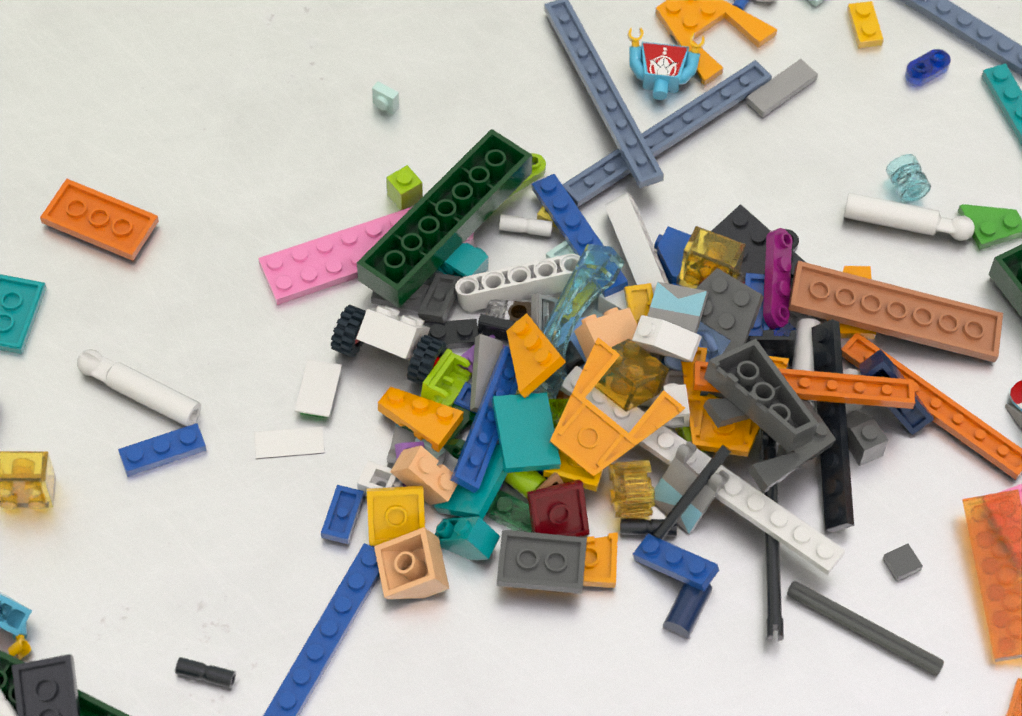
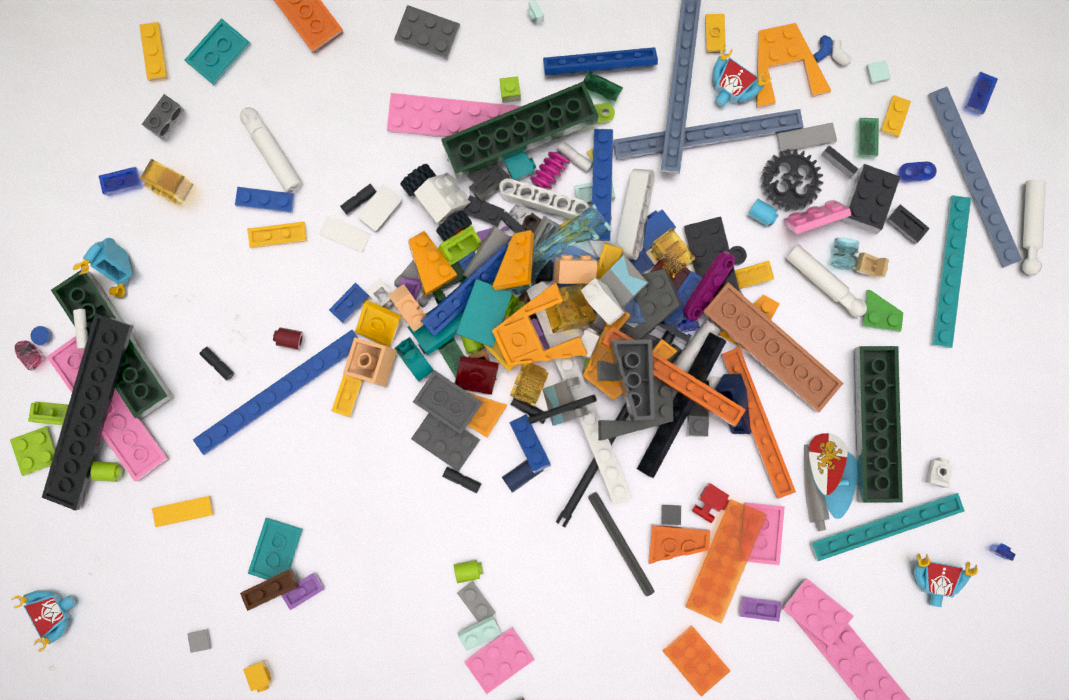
camera: 30 degrees right, 25 degrees up
none -> yellow tile [247,221,307,248]
none -> dark red brick [273,327,303,350]
none -> yellow plate [331,375,363,417]
none -> black piece [340,183,377,215]
none -> dark grey plate [394,5,460,60]
none -> dark grey plate [411,413,480,472]
none -> black piece [442,467,482,494]
none -> dark pink piece [530,152,570,189]
none -> blue plate [543,47,658,75]
none -> clear green plate [583,71,623,102]
none -> orange wing [648,525,711,564]
none -> red brick [691,483,730,523]
none -> yellow plate [705,14,726,53]
none -> yellow plate [735,260,775,289]
none -> medium azure brick [748,198,779,226]
none -> black gear [761,149,824,211]
none -> bright pink plate [784,200,851,234]
none -> tile [821,146,859,178]
none -> black brick [841,164,901,234]
none -> tan bracket [855,252,889,278]
none -> clear green plate [858,118,879,157]
none -> black plate [887,204,930,244]

